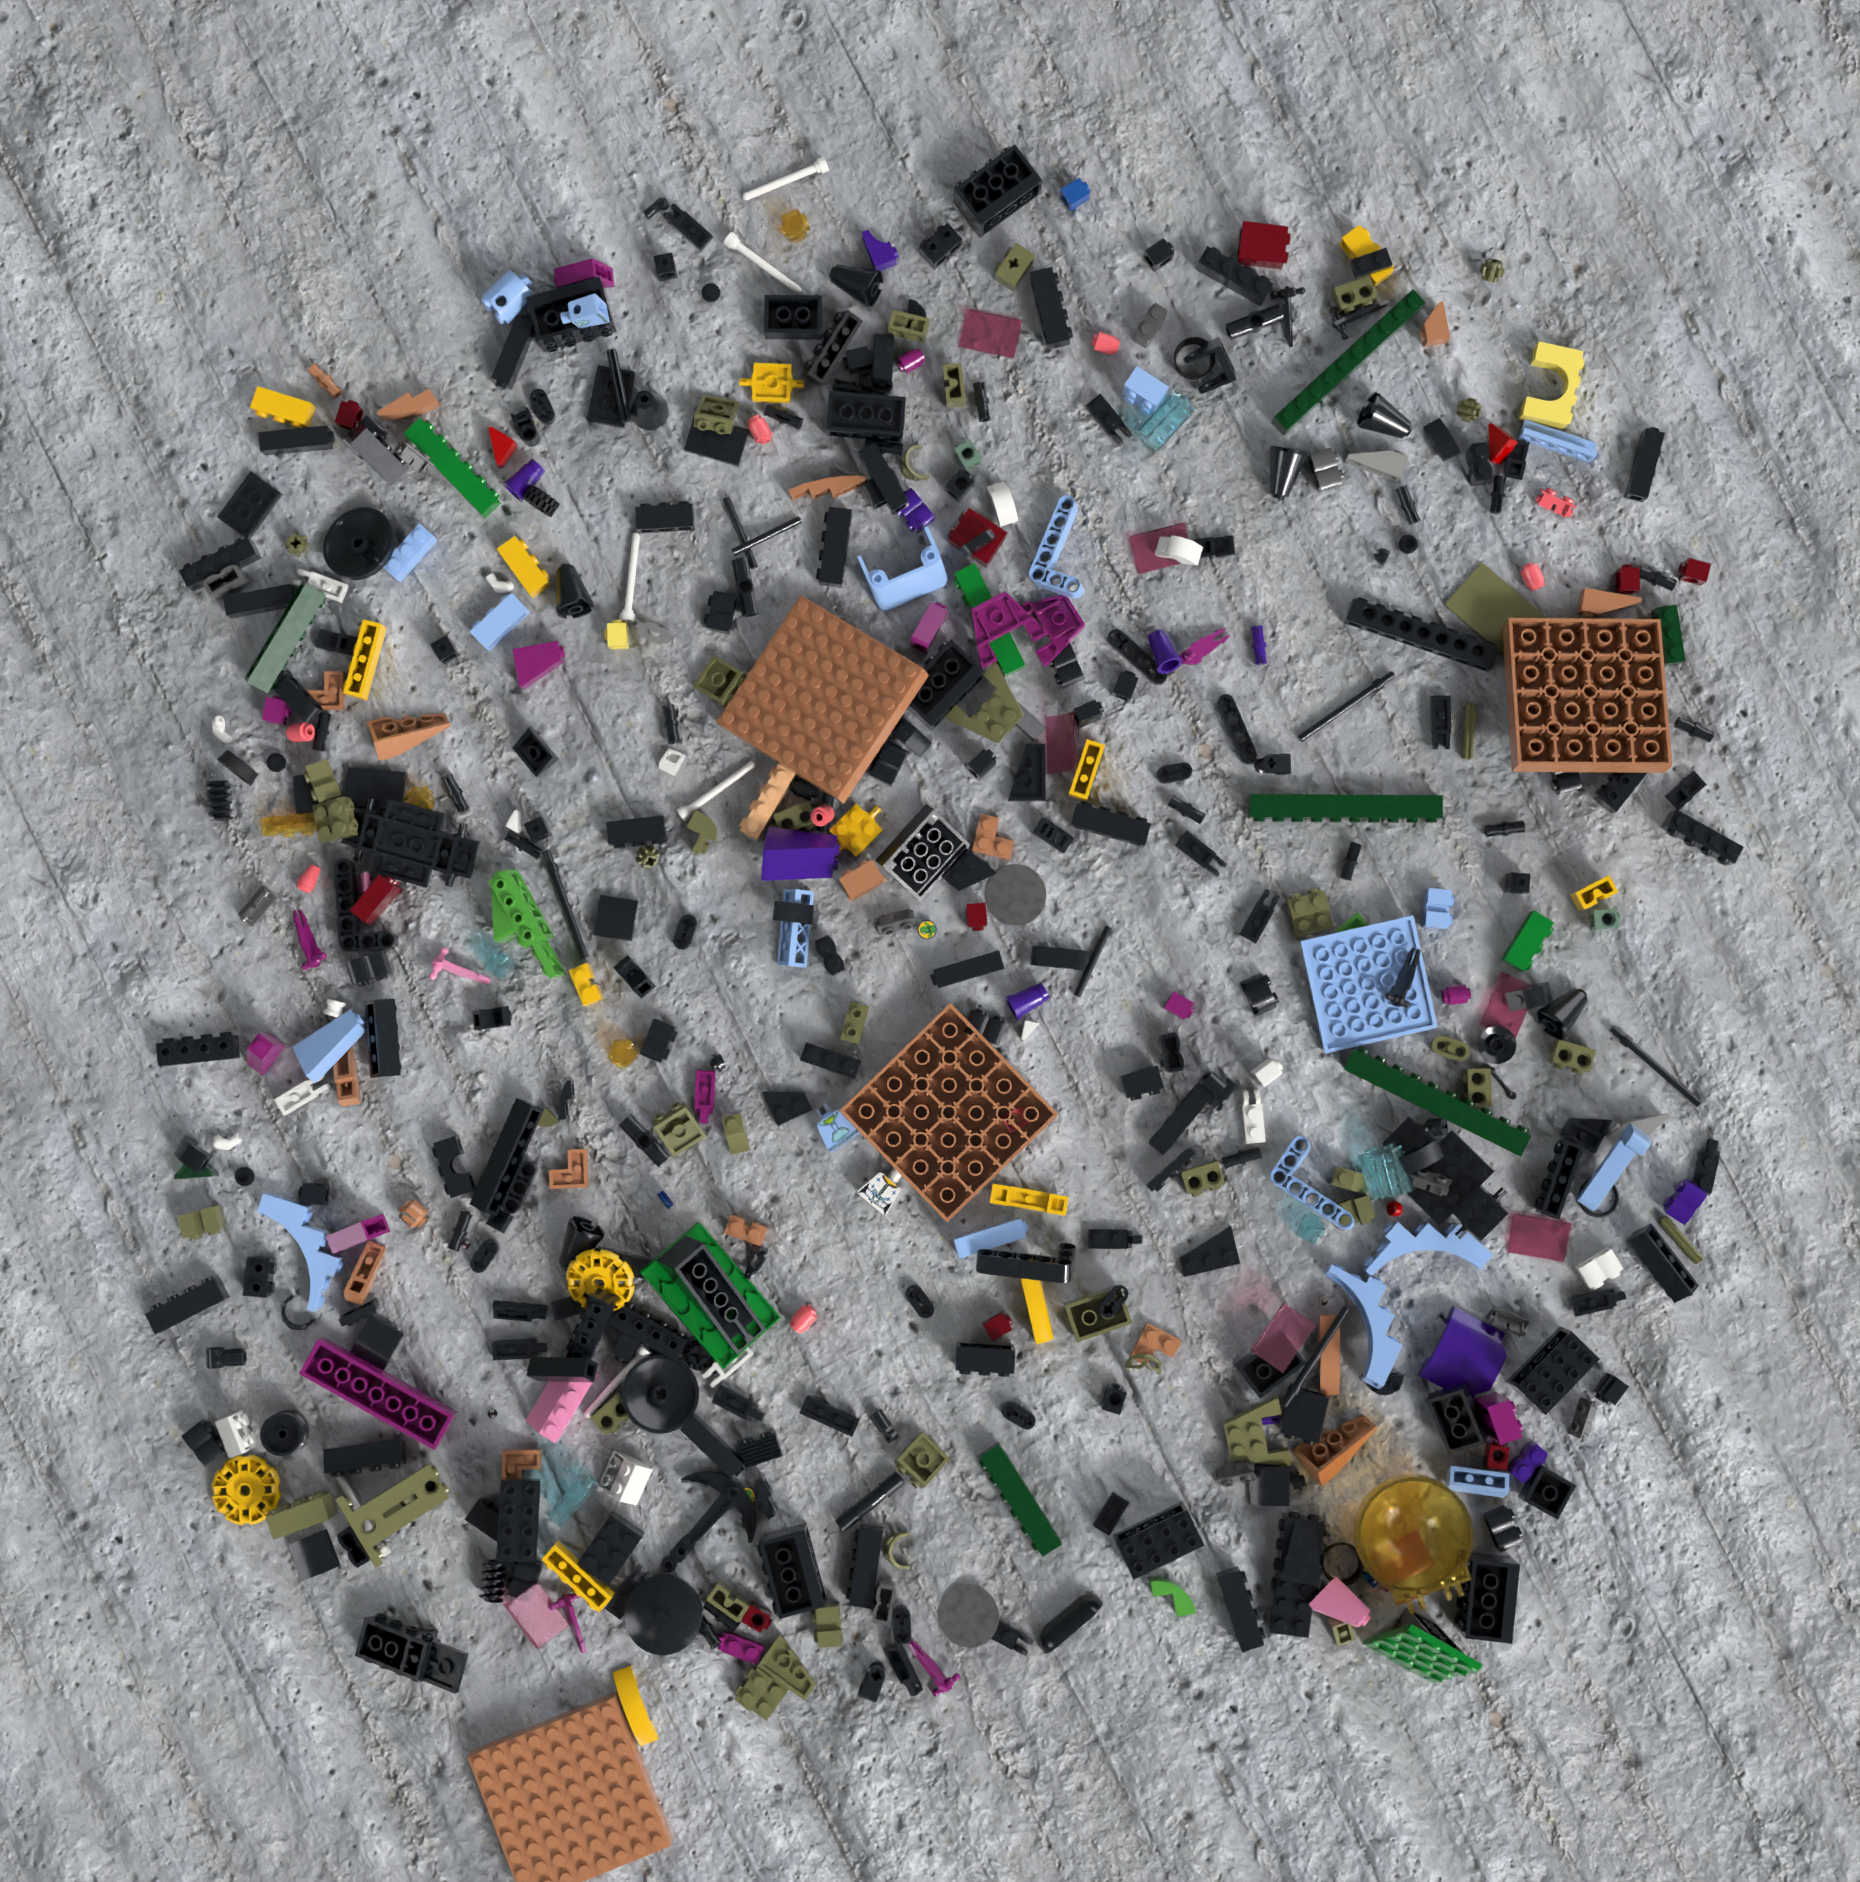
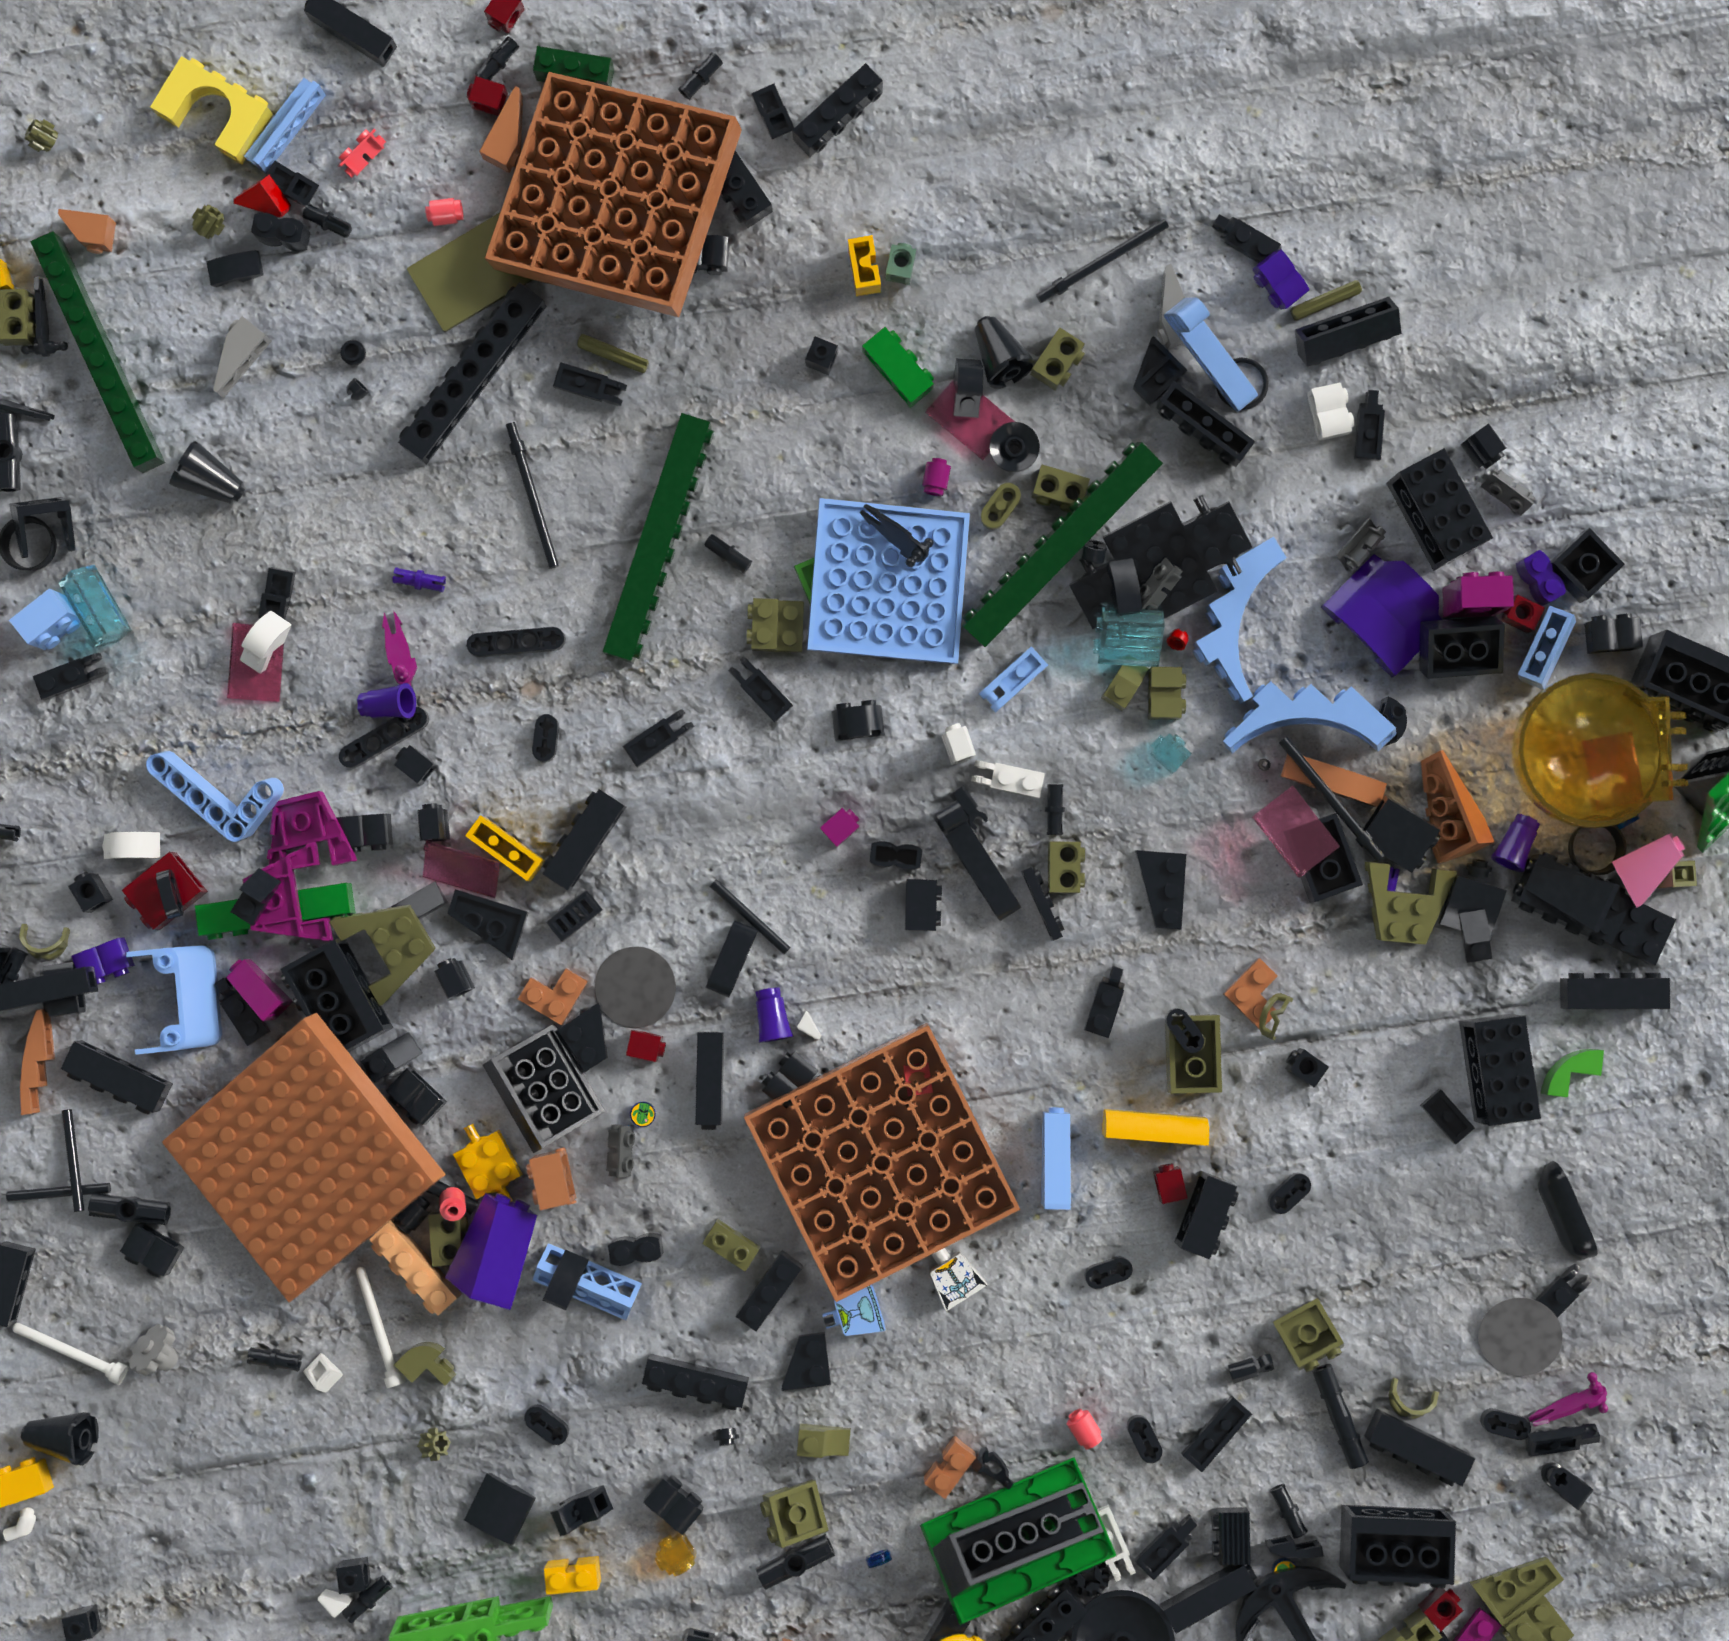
camera: 75 degrees left, 0 degrees up
light blue brick [470,593,530,651] -> none
black slope [512,726,559,777] -> none
magenta slope [513,641,566,689] -> none
black bar [543,849,589,959] -> none
light yellow brick [604,620,629,649] -> none
black brick [606,815,668,849] -> none
olive plate [693,655,746,708] -> none
magenta hinge [694,1070,716,1124] -> none
olive brick [812,1602,843,1648] -> none
dark grey brick [872,1579,896,1625] -> none
sand green brick [954,439,982,472] -> none
black beam [976,1243,1076,1283] -> none
dark green brick [979,1442,1062,1557] -> none
yellow slope [989,1184,1069,1216] -> none
black pin [1167,795,1206,825] -> none
dark grey hinge [1215,1461,1257,1487] -> none
black piece [1254,754,1292,775] -> none
light blue beam [1270,1136,1355,1230] -> none
dark grey brick [1307,447,1344,493] -> none
black cone [1357,392,1412,439] -> none
black pin [1395,485,1421,525] -> none
light blue brick [1422,888,1454,929] -> none
black pin [1484,820,1525,837] -> none
black hinge [1489,1067,1516,1100] -> none
clear pink piece [1507,1213,1572,1262] -> none
none -> black hinge [215,978,271,1046]
none -> black slope [230,868,282,925]
none -> black brick [642,1354,749,1410]
none -> light blue plate [979,646,1048,713]
none -> black beam [1127,1414,1163,1463]
none -> black pin [1270,1484,1308,1539]
none -> black slope [1458,908,1493,963]
none -> dark purple plant [1491,814,1540,872]

